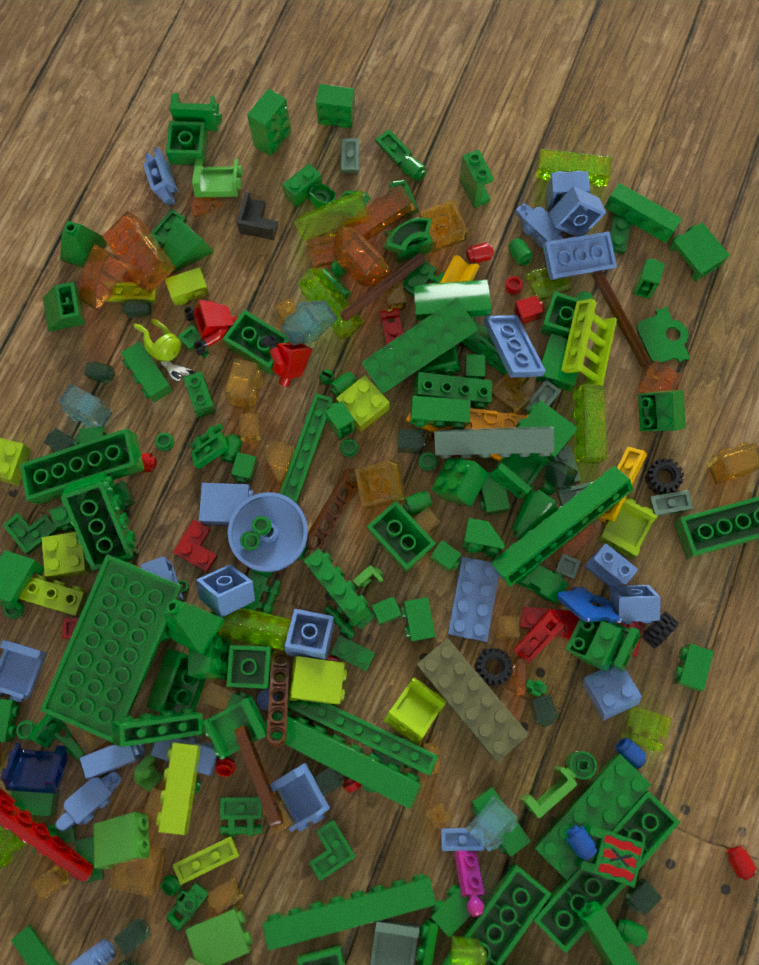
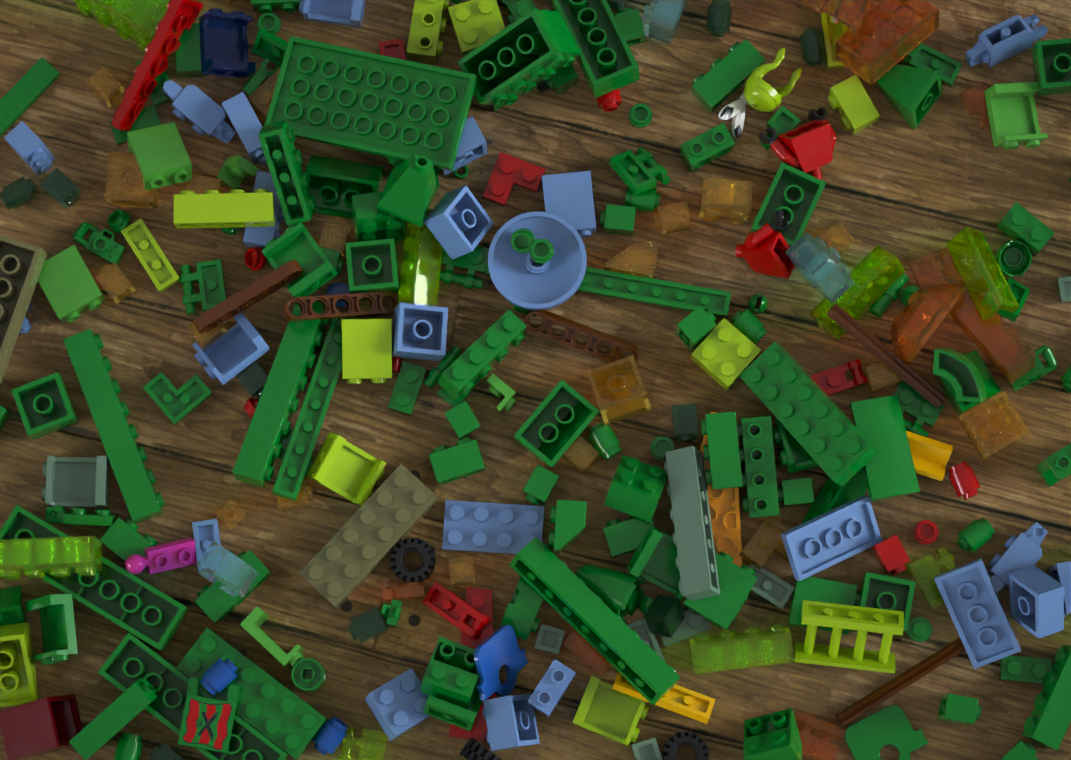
camera: 85 degrees right, 5 degrees up
pearl dark grey panel [237,191,279,240] -> none
green plate [340,439,359,458] -> none

